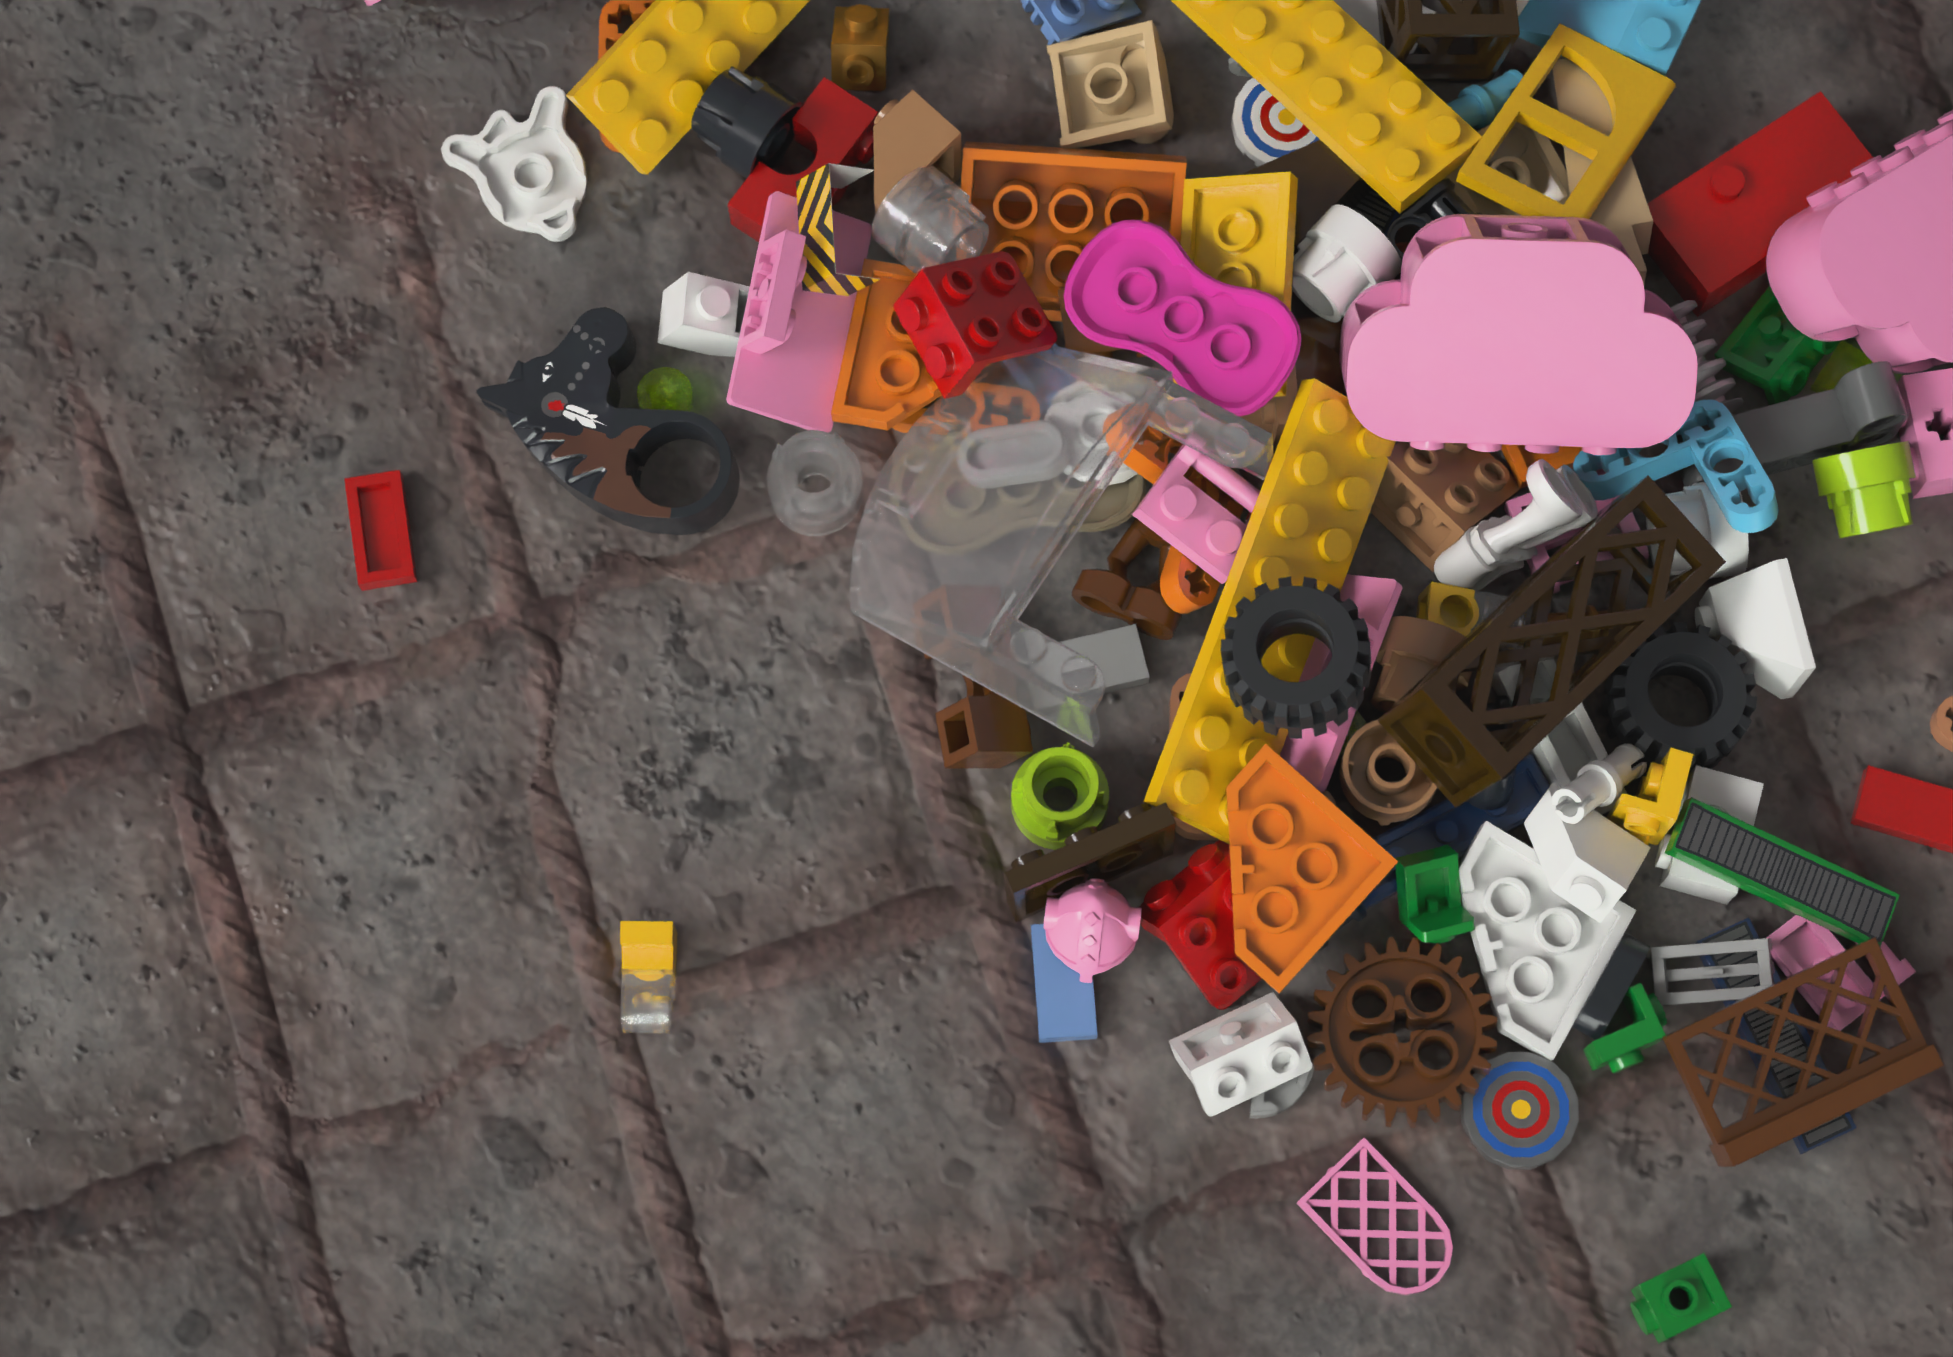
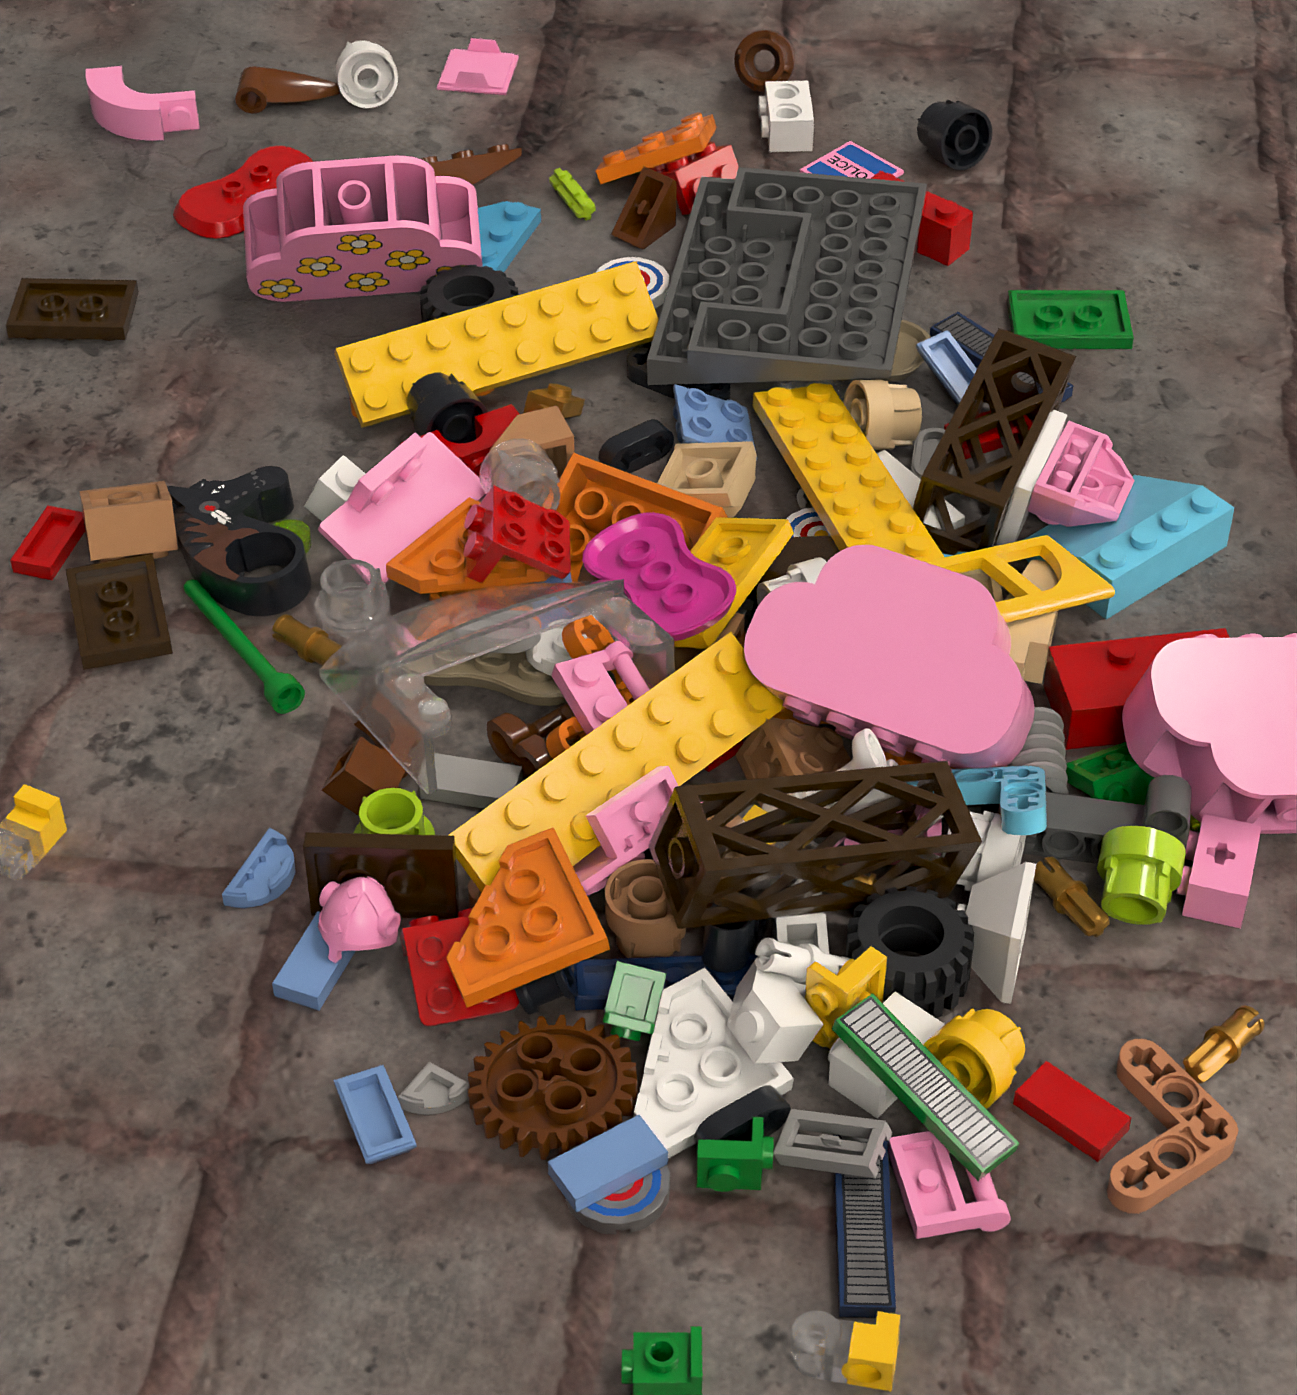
camera: 25 degrees right, 30 degrees down
white tile [441,86,588,242] -> none
sticker [796,163,881,296] -> none
white bracket [1169,992,1313,1116] -> none
black tyre [1221,577,1371,739] -> none
bright pink window [1297,1138,1453,1295] -> none
reddish brown fence [1662,937,1944,1167] -> none
none -> dark brown plate [6,278,139,341]
none -> dark brown plate [65,554,173,670]
none -> medium nougat slope [79,481,178,563]
none -> green piece [183,579,305,714]
none -> medium blue tile [222,828,296,908]
none -> pearl gold pin [272,614,355,676]
none -> medium blue tile [334,1065,417,1164]
none -> medium blue tile [548,1114,668,1212]
none -> black beam [598,419,674,473]
none -> leg [792,1310,900,1392]
none -> yellow piece [923,1008,1025,1109]
none -> pearl gold axle [1034,857,1110,937]

